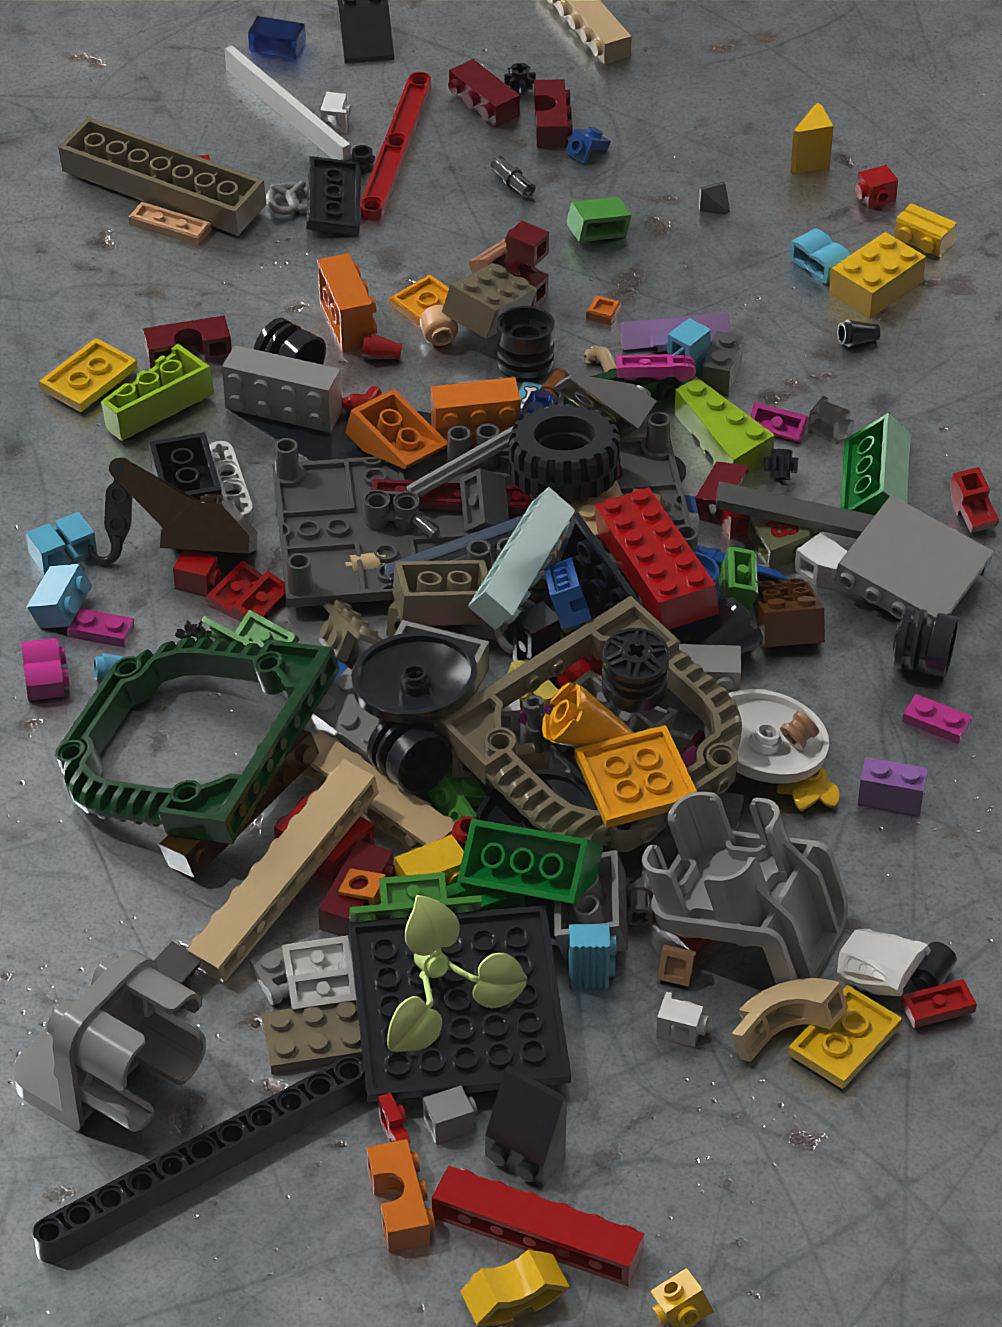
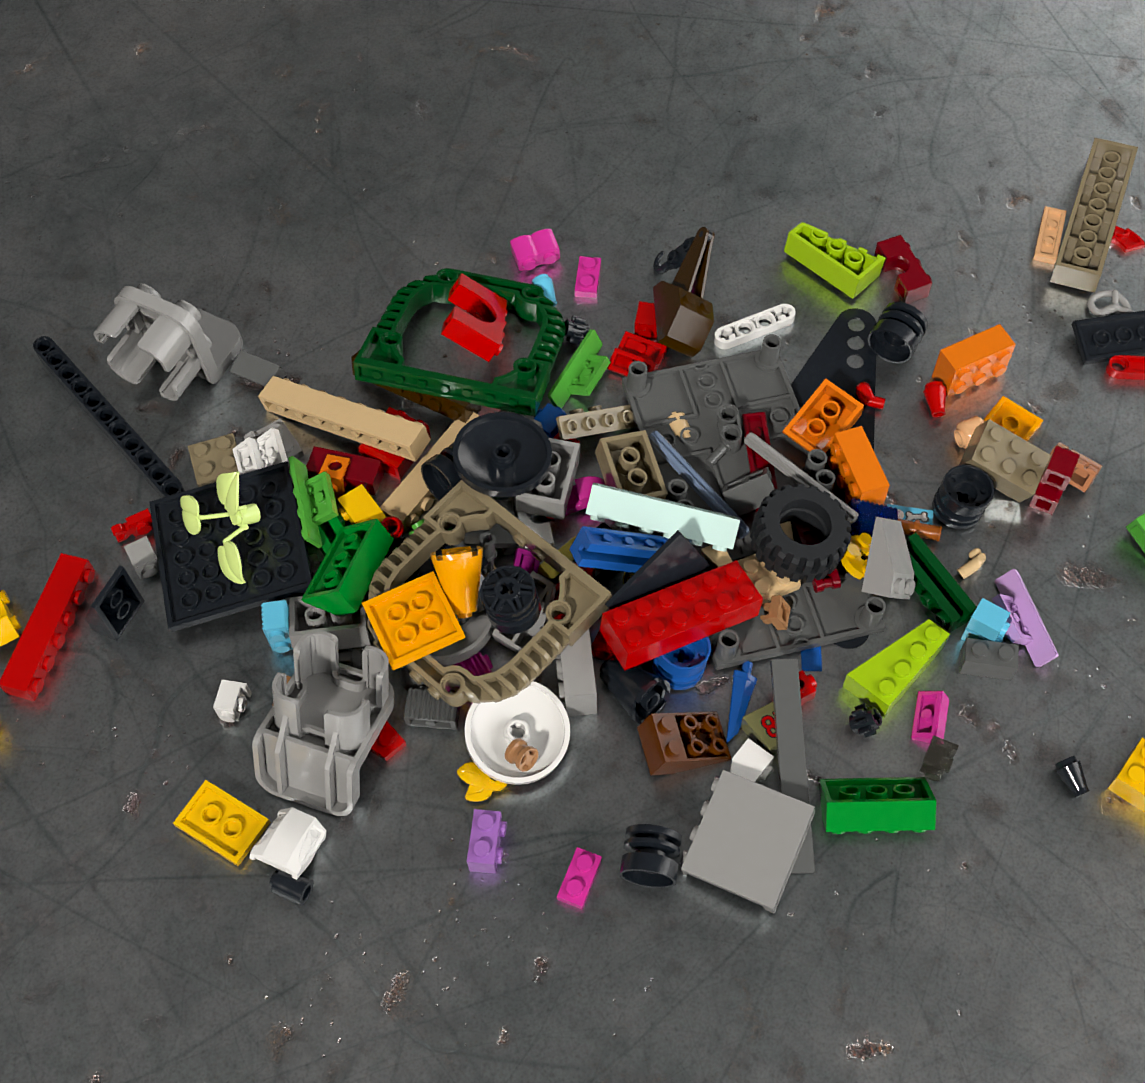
camera: 85 degrees right, 15 degrees up
medium azure piece [26,511,97,575] -> none
medium azure brick [27,564,92,629] -> none
yellow plate [39,338,138,412] -> none
black brick [149,432,222,500] -> none
light grey brick [222,345,342,433] -> none
orange arch [366,1139,435,1252] -> none
orange tile [586,295,621,325] -> none
dark pink hinge [616,354,696,381] -> none
dark red panel [695,461,749,521] -> none
bright green brick [719,546,758,613] -> none
tan arch [731,978,848,1062] -> none
red plate [901,979,977,1028] -> none
red brick [950,467,999,533] -> none
none -> red arch [441,273,508,362]

